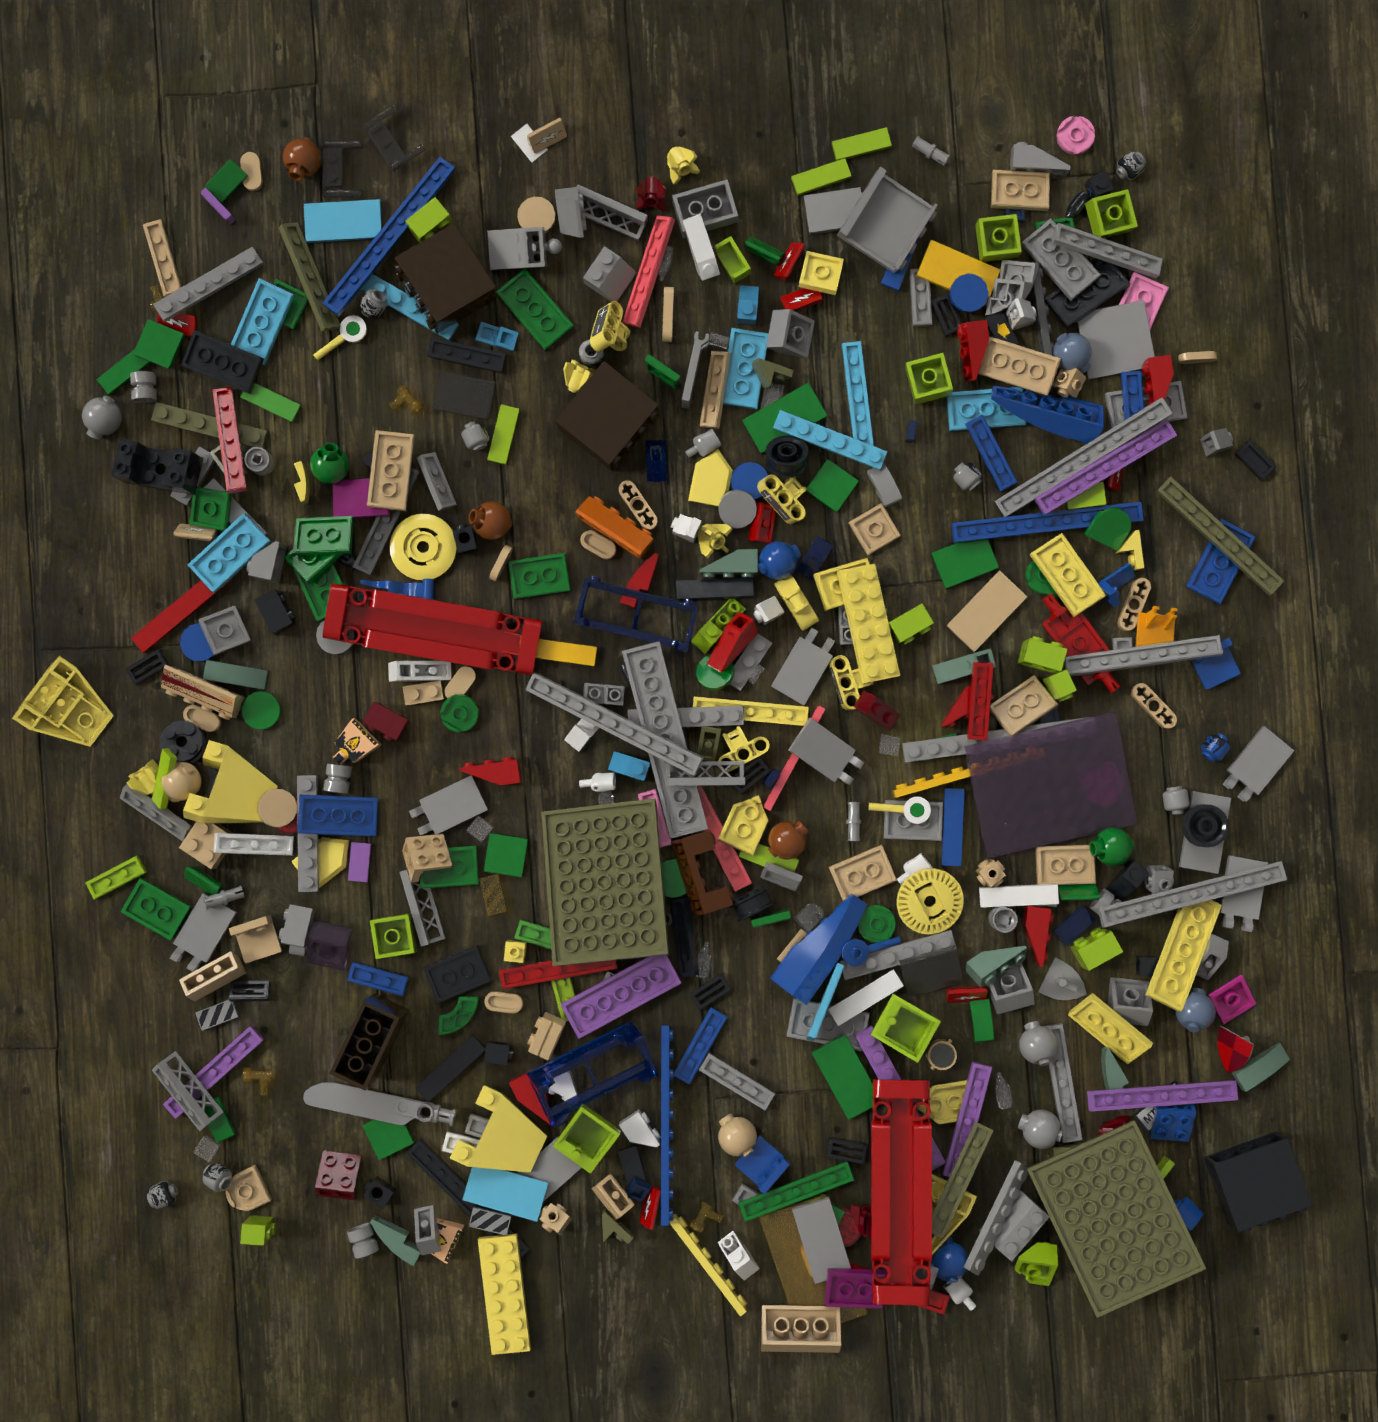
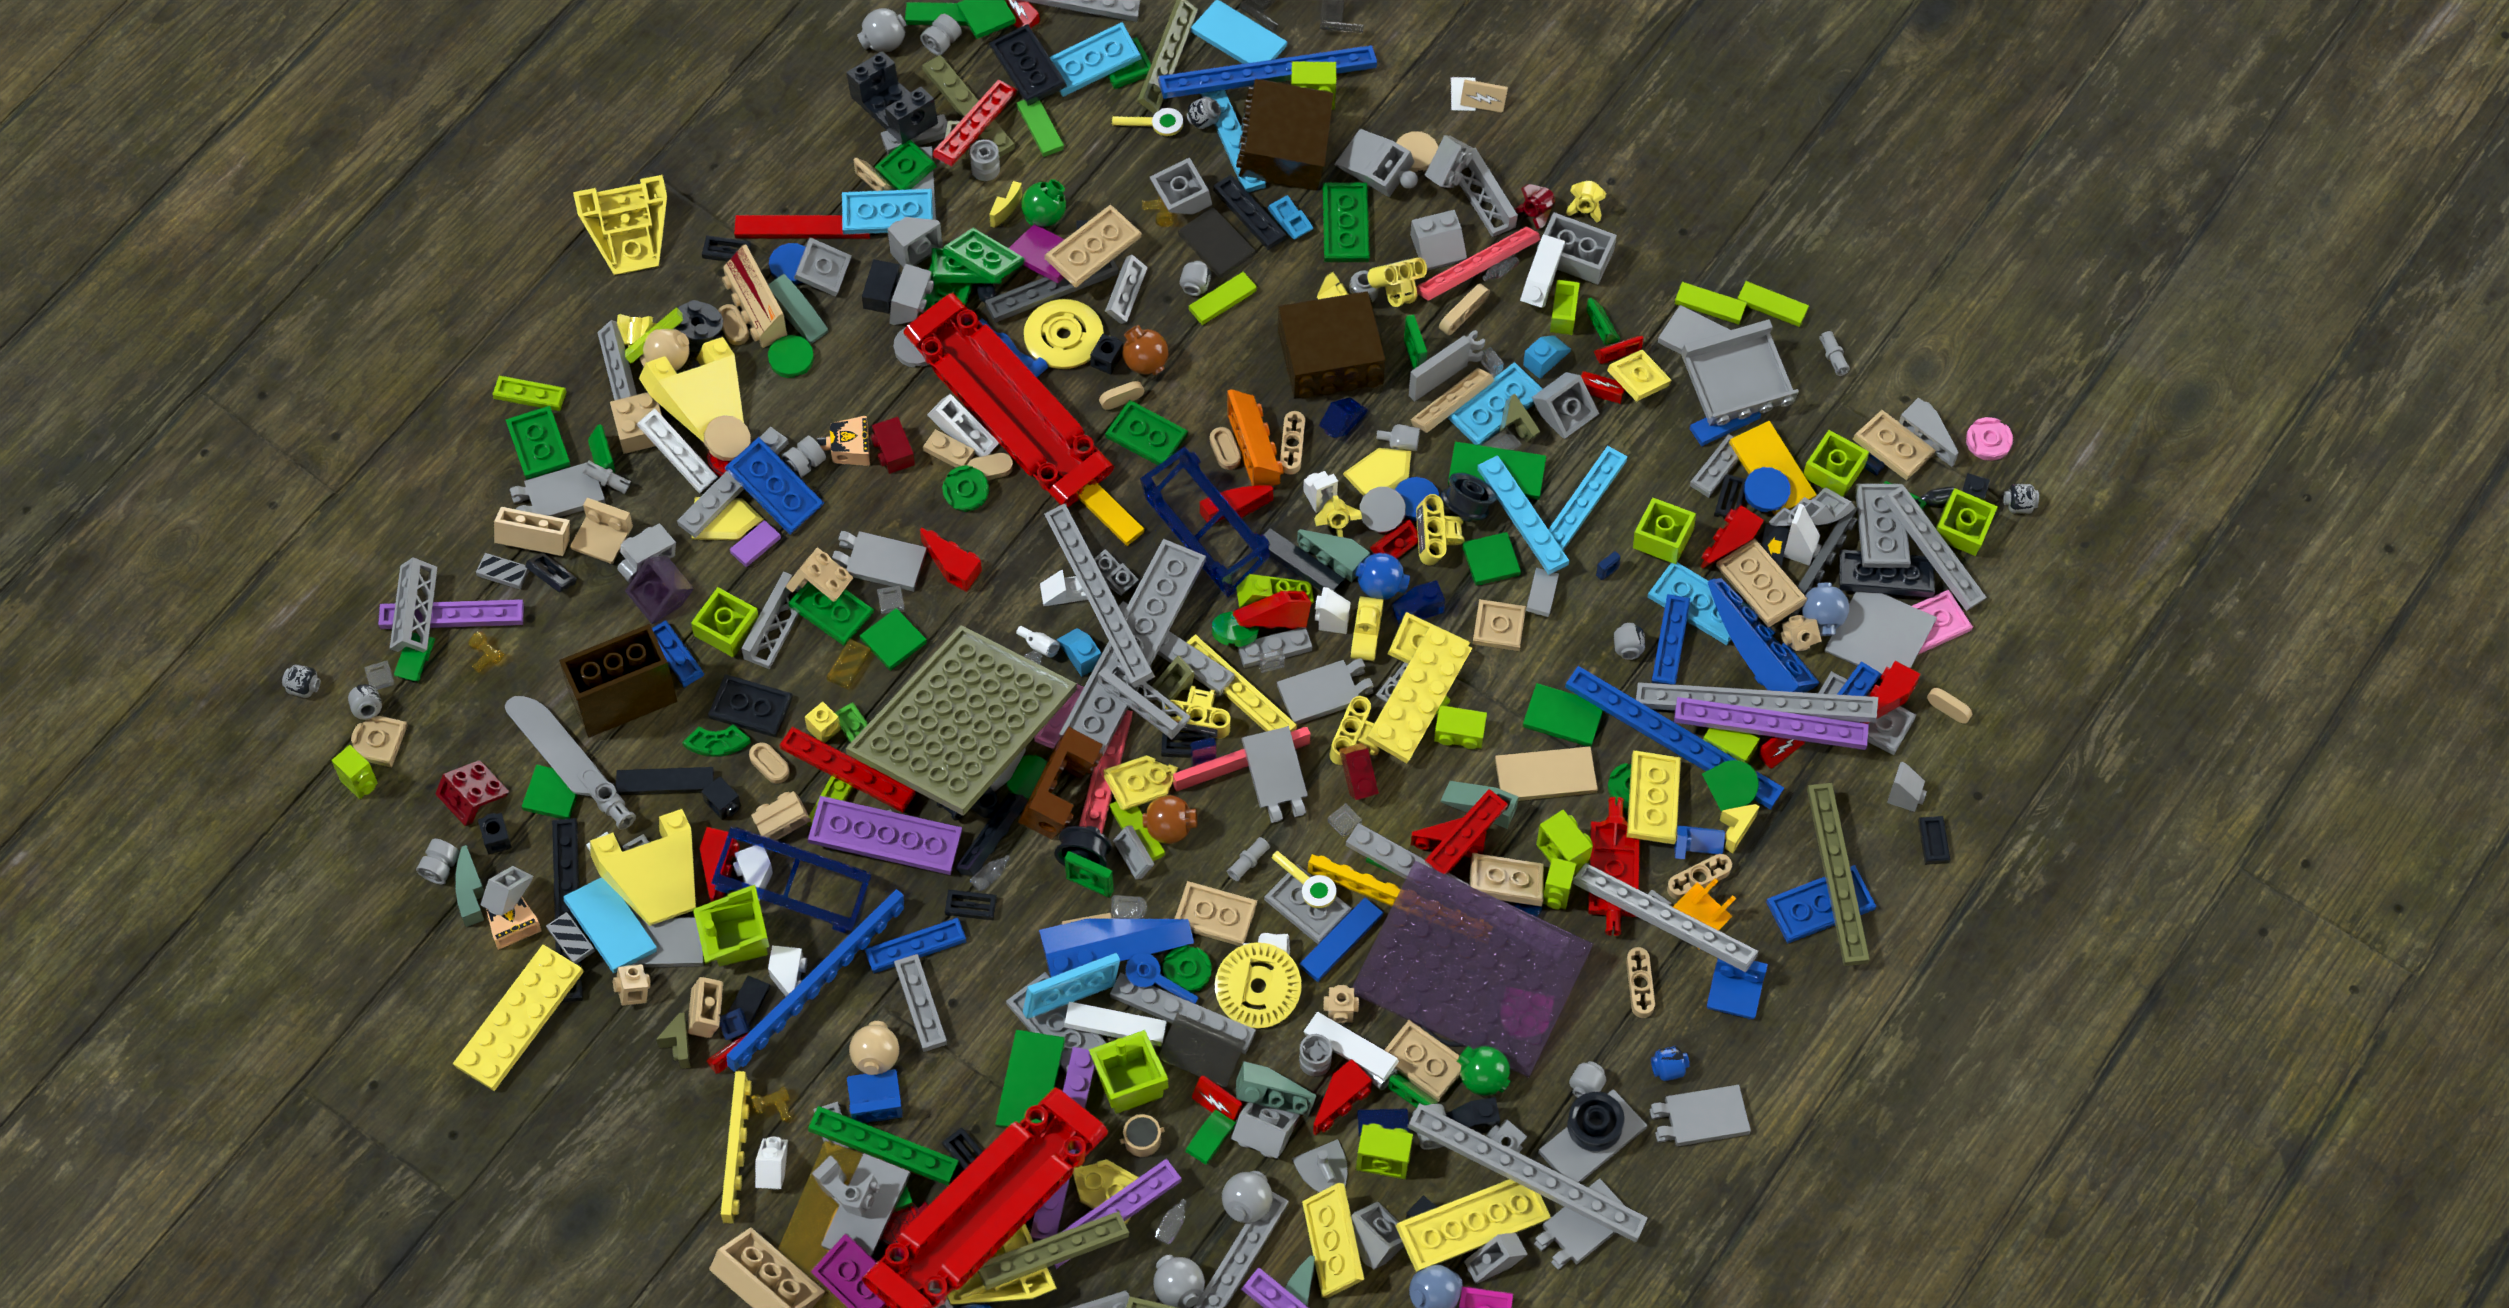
camera: 40 degrees right, 25 degrees down
none -> light grey tile [812,1155,880,1217]
none -> light grey slope [890,264,934,325]
none -> light grey slope [1150,158,1212,214]

